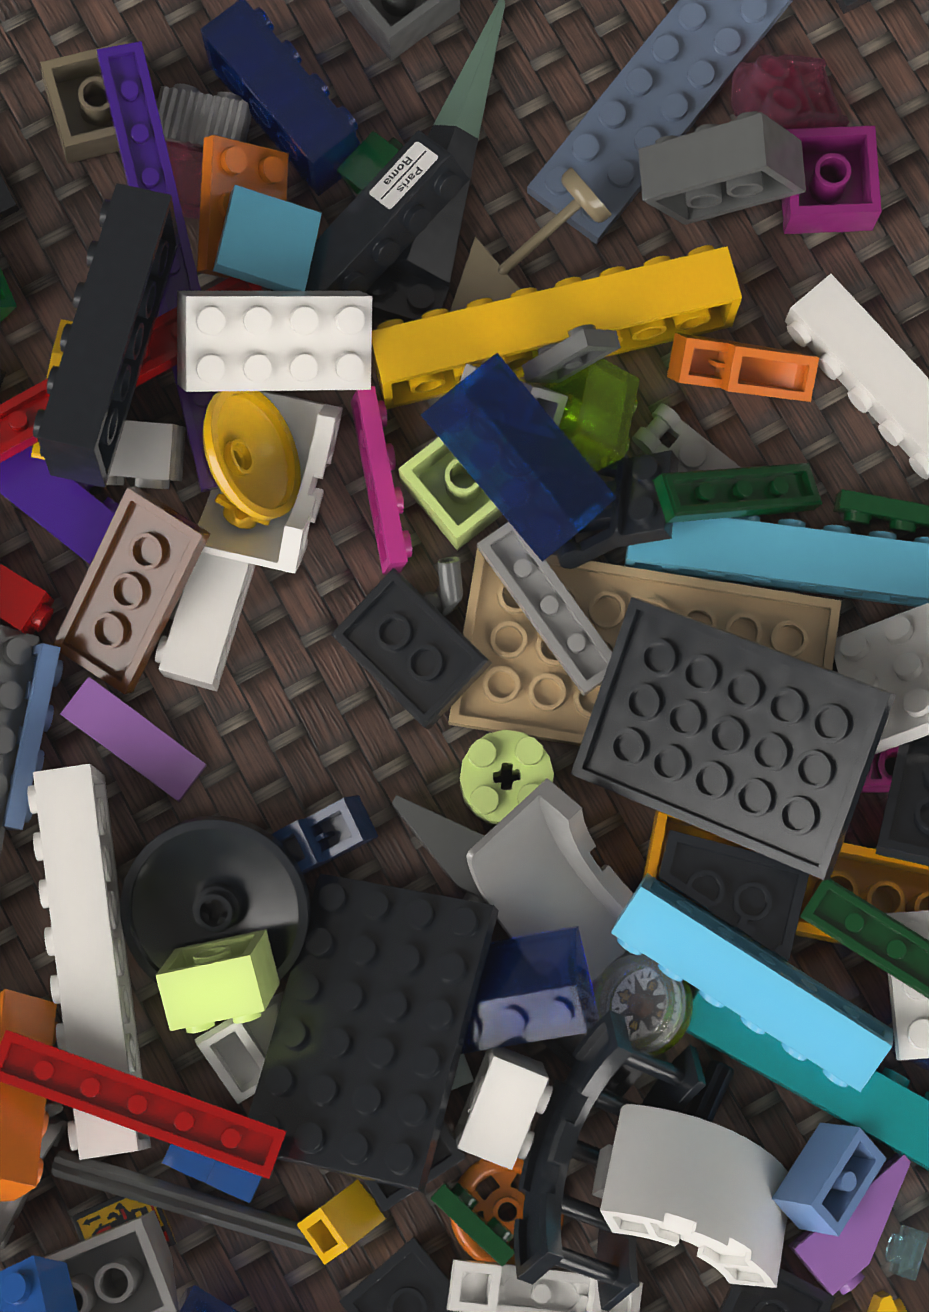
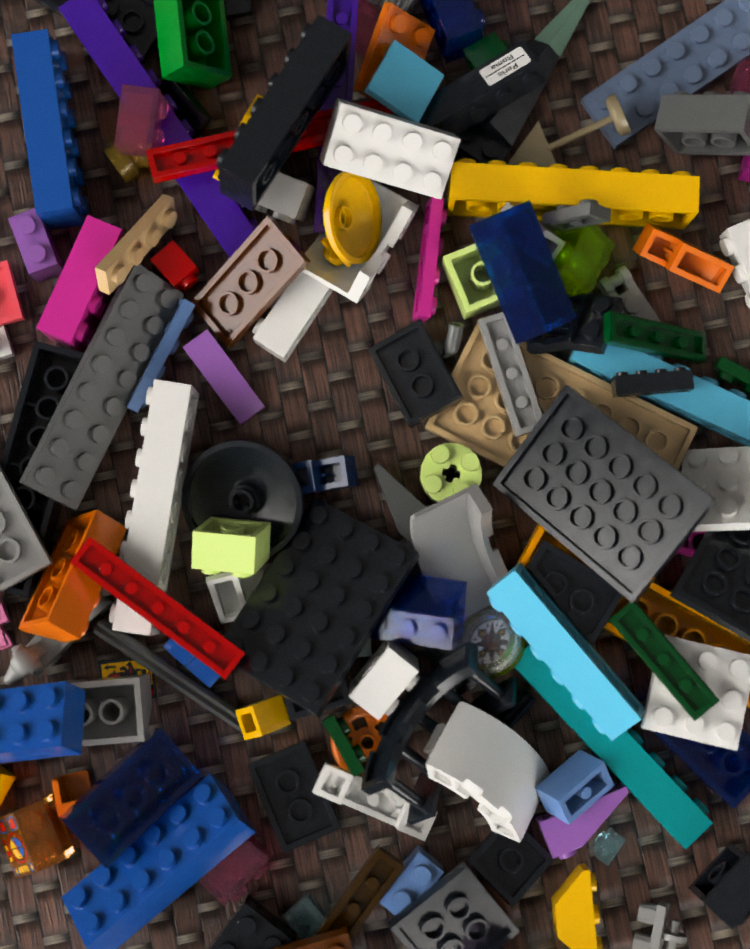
camera: 15 degrees right, 5 degrees up
none -> black piece [611,367,694,398]

